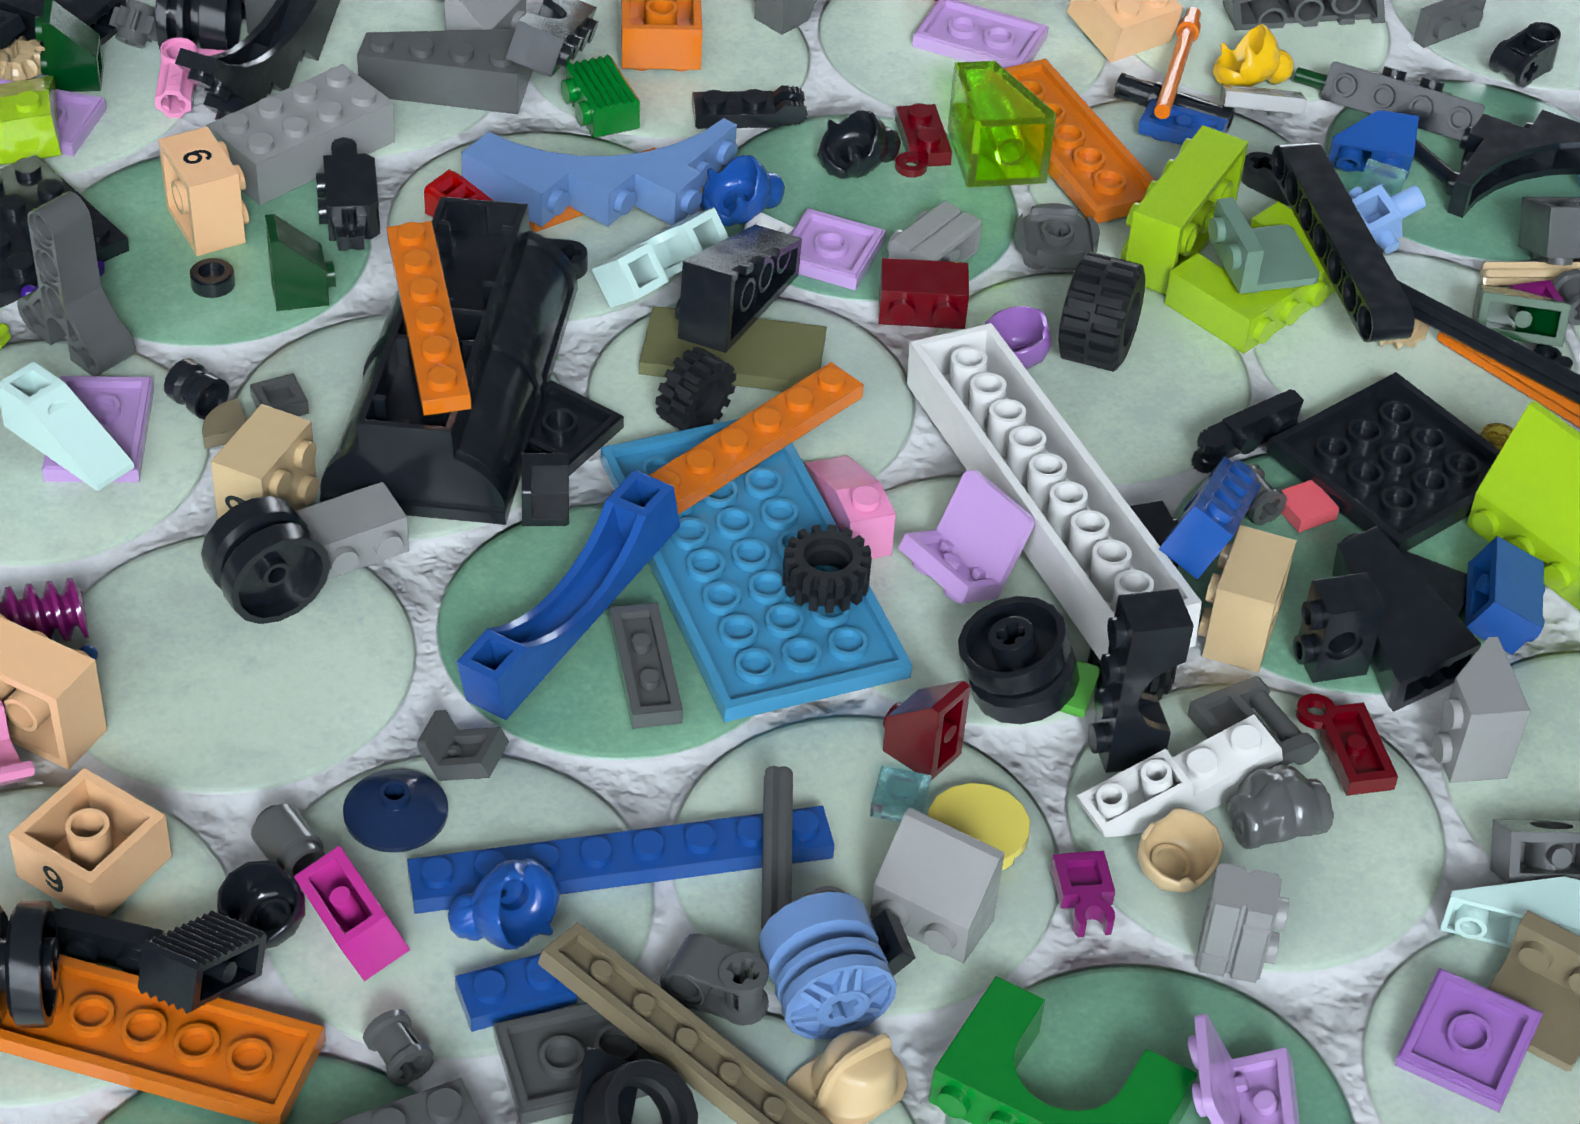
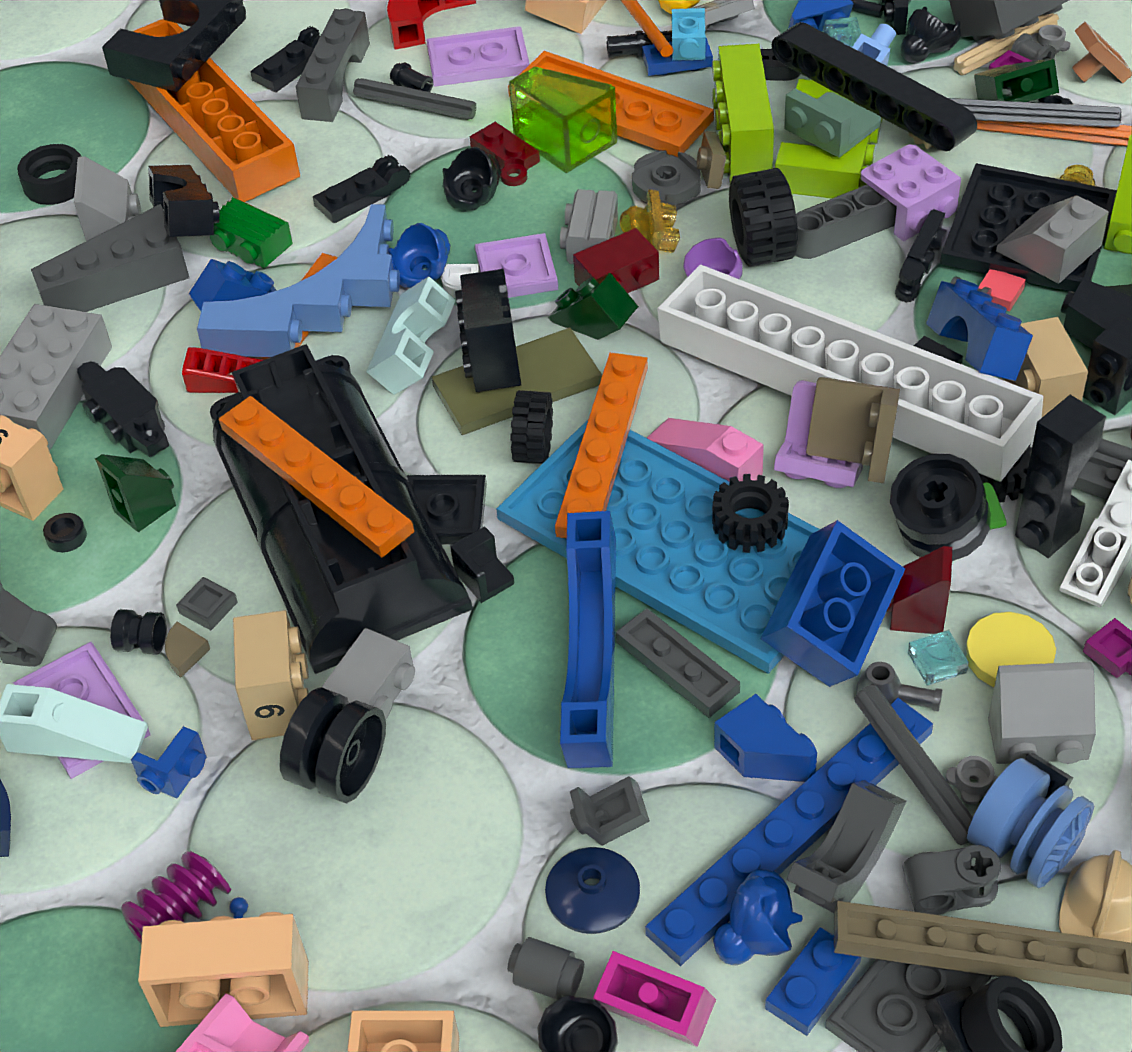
camera: 25 degrees left, 5 degrees up
none -> blue bracket [131,726,207,799]
none -> blue slope [189,259,277,311]
none -> dark grey axle [353,78,477,120]
none -> black pin [390,62,433,92]
none -> dark green slope [548,273,639,340]
none -> clear yellow hips [620,189,680,253]
none -> medium azure brick [672,8,706,61]
none -> dark tan plate [697,131,726,189]
none -> blue slope [714,694,817,782]
none -> blue brick [760,520,905,687]
none -> dark grey arch [786,780,907,913]
none -> dark grey beam [795,185,897,259]
none -> dark tan bracket [806,377,900,483]
none -> flat silver bar [857,662,943,711]
none -> lavender bracket [861,144,961,241]
none -> black piece [901,7,961,63]
none -> light grey slope [996,196,1109,284]

